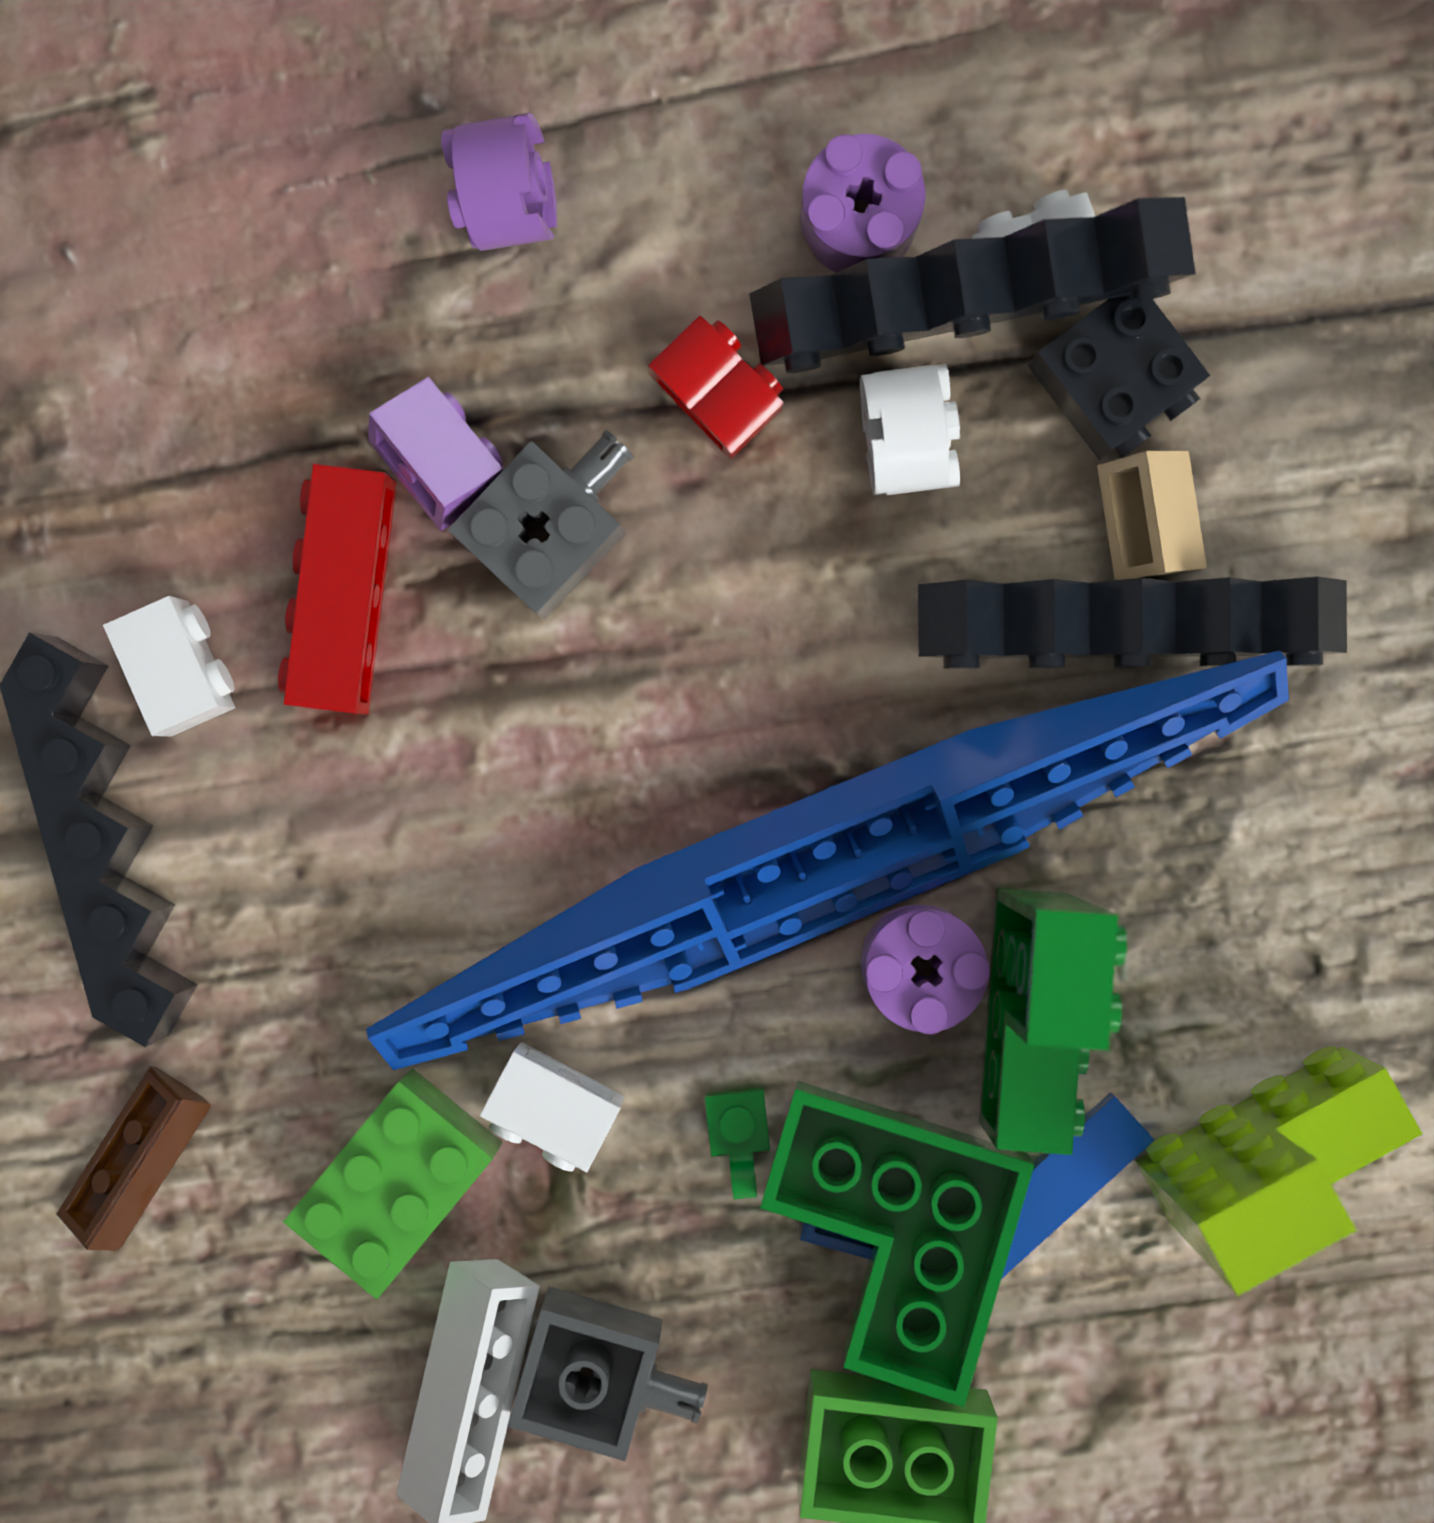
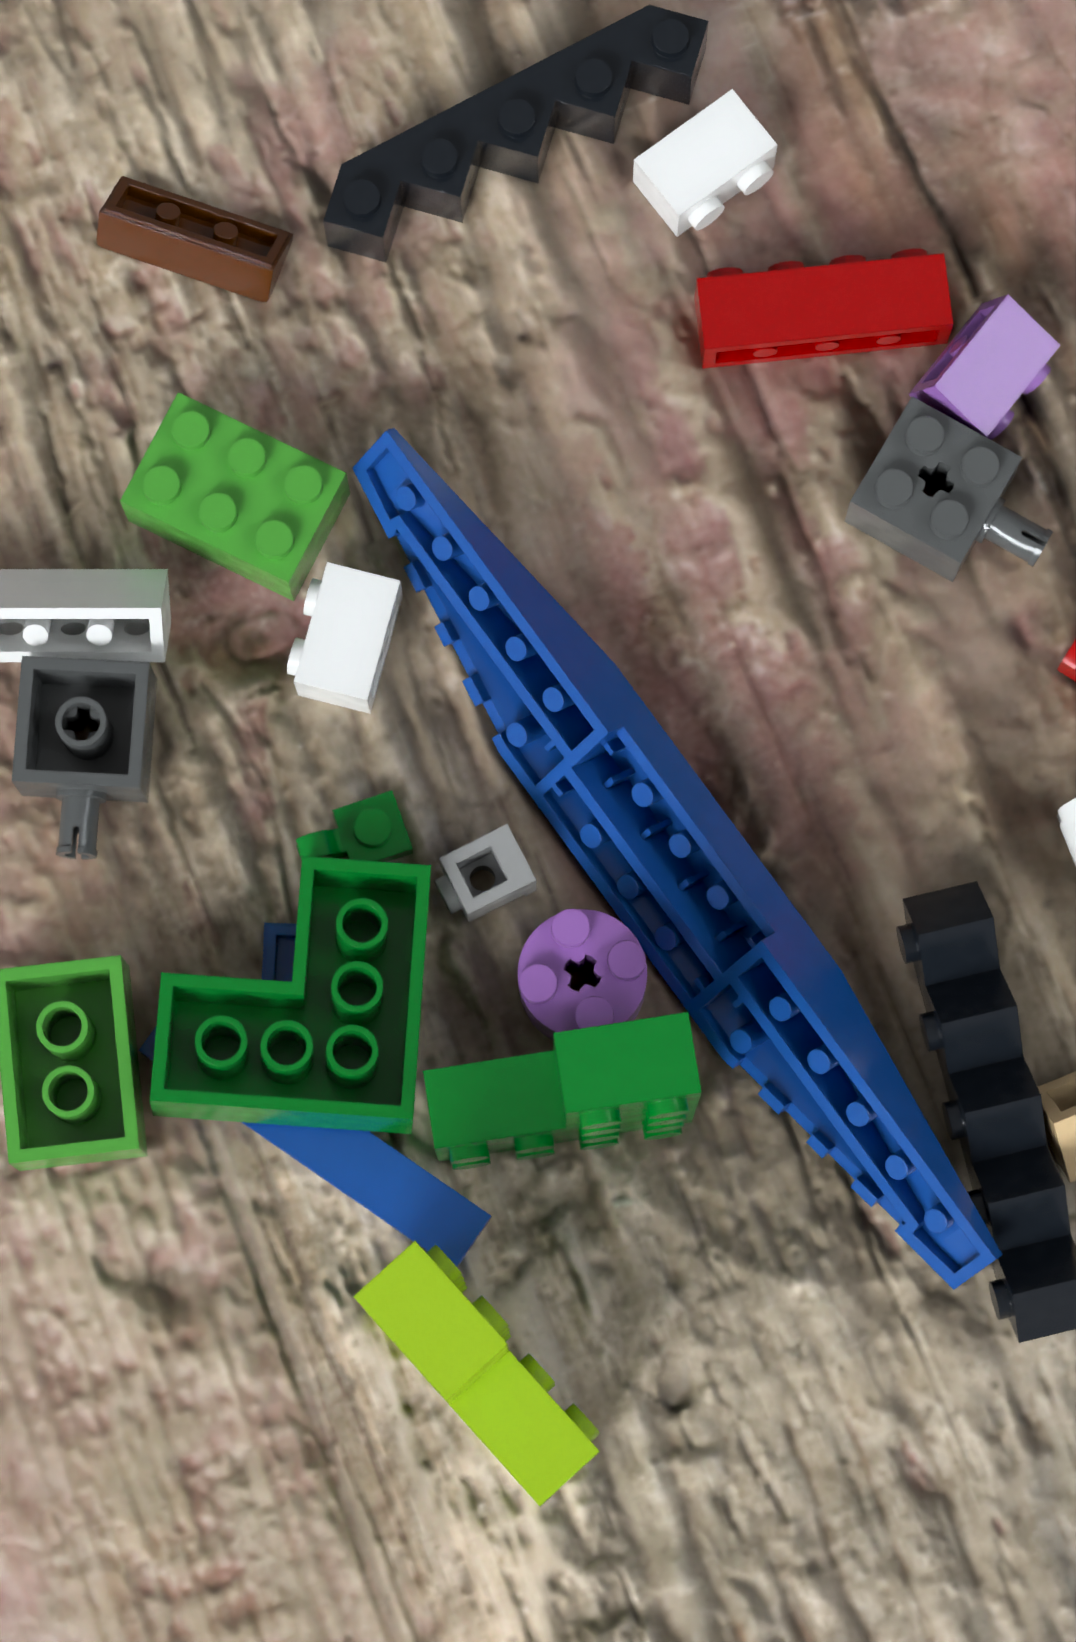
camera: 80 degrees right, 10 degrees down
none -> light grey brick [434,824,537,922]

